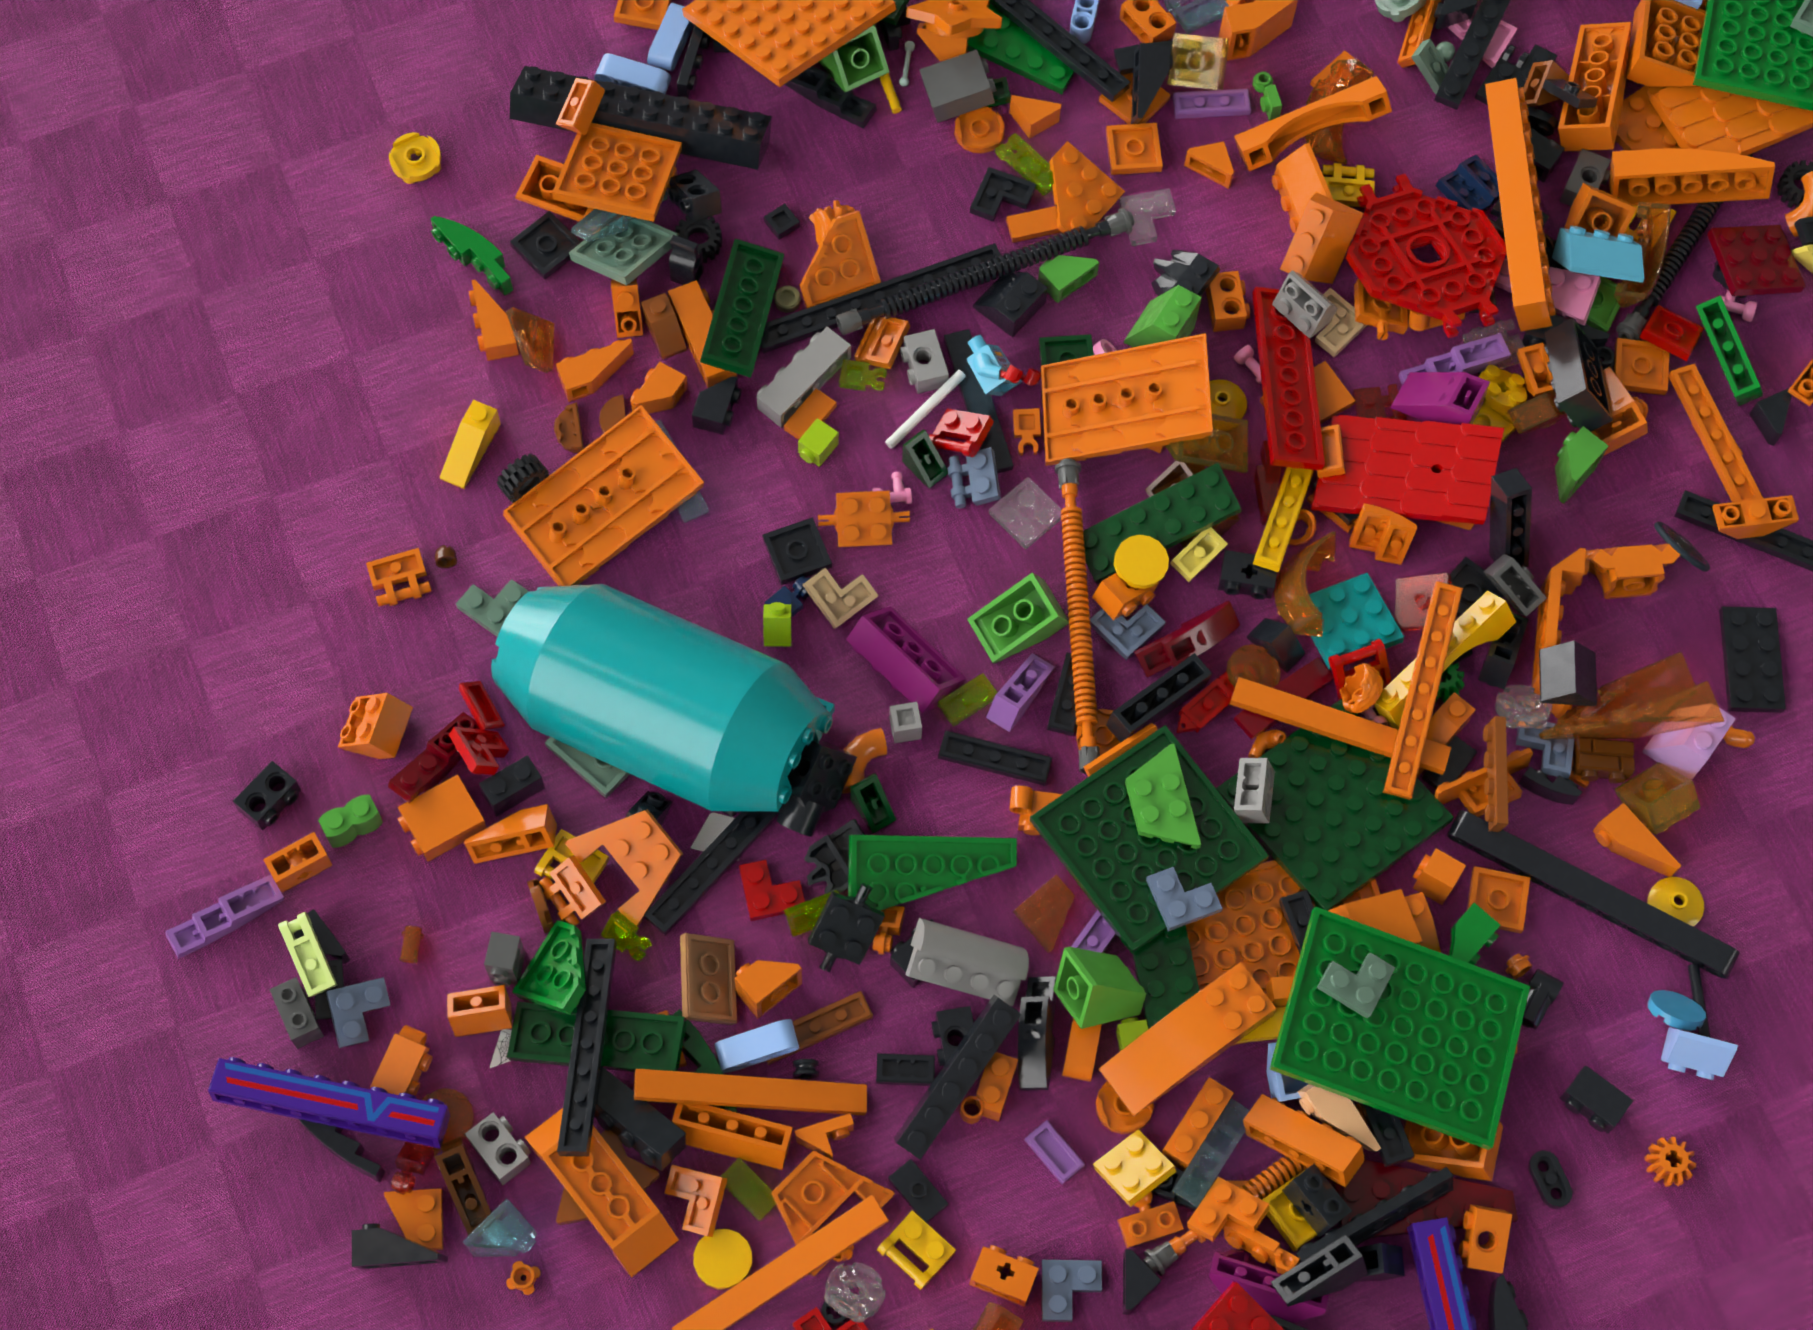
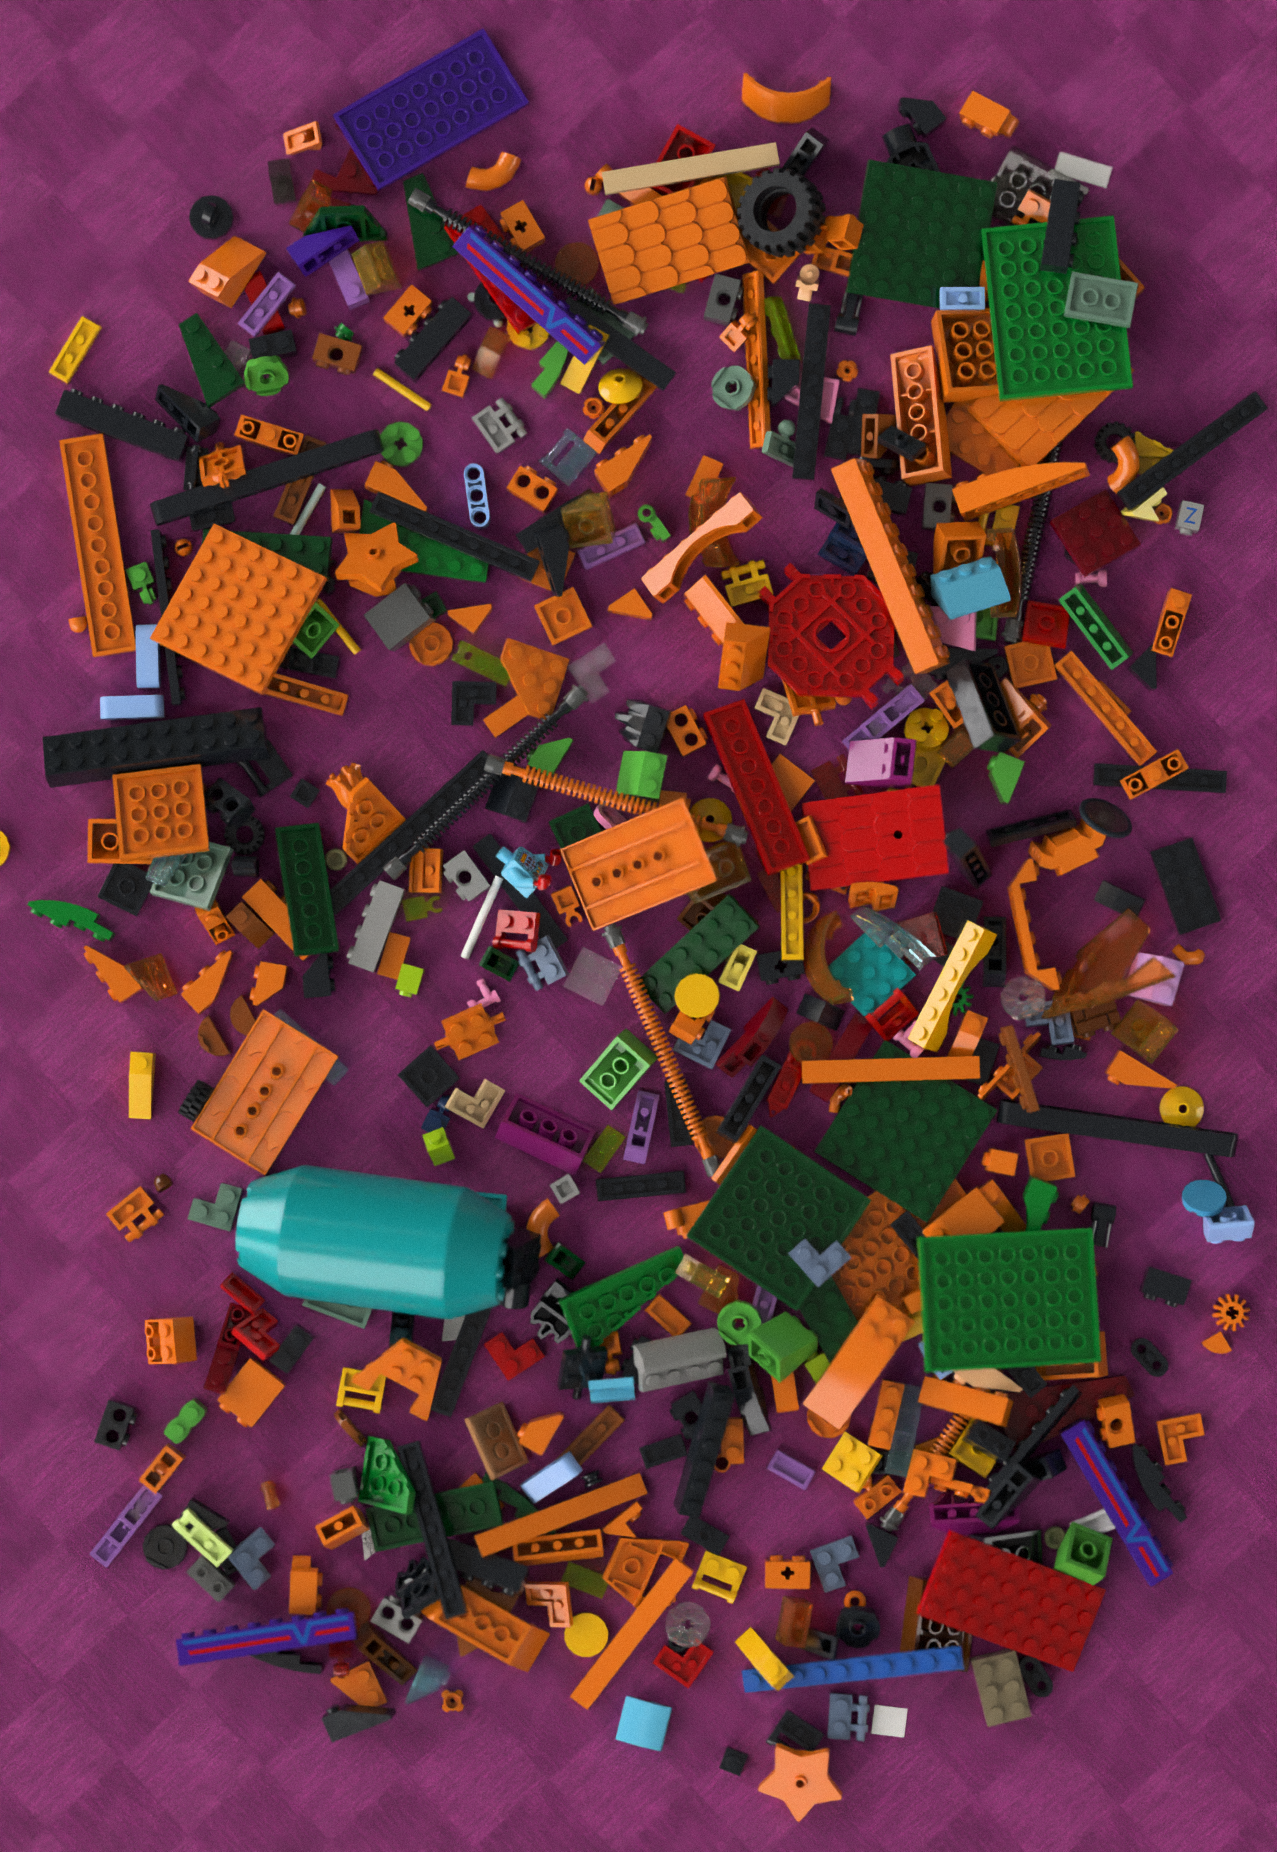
camera: 20 degrees left, 20 degrees up
orange slope [464,804,557,864] -> none
orange plate [539,855,606,926] -> none
orange slope [556,78,605,135] -> none
clear neon green plate [601,911,652,961] -> none
clear neon green plate [784,890,839,937] -> none
light aqua hinge [899,41,915,87] -> none
bright green wing [1125,744,1201,849] -> none
light grey brick [1234,758,1275,823] -> none
light grey slope [1272,270,1338,339] -> none
sand green plate [1317,952,1395,1018] -> none
orange hair [1340,663,1383,713] -> none
orange tile [1383,581,1463,800] -> none
dark grey brick [1484,554,1547,616] -> none
slope [1539,641,1597,706] -> none
none -> black tile [143,1524,188,1569]
none -> black plate [236,739,293,798]
none -> orange slope [254,673,348,716]
none -> black plate [395,1557,439,1619]
none -> orange hose [484,754,749,847]
none -> medium azure slope [589,1377,635,1404]
none -> orange tile [644,1293,692,1336]
none -> clear yellow slope [675,1254,729,1298]
none -> bright green plate [717,1300,762,1345]
none -> black slope [814,488,852,529]
none -> orange plate [836,360,858,382]
none -> clear light blue slope [850,905,935,970]
none -> black tile [986,809,1077,847]
none -> black slope [1094,880,1146,920]
none -> orange plate [1156,1413,1205,1465]
none -> orange tile [1201,1331,1232,1354]

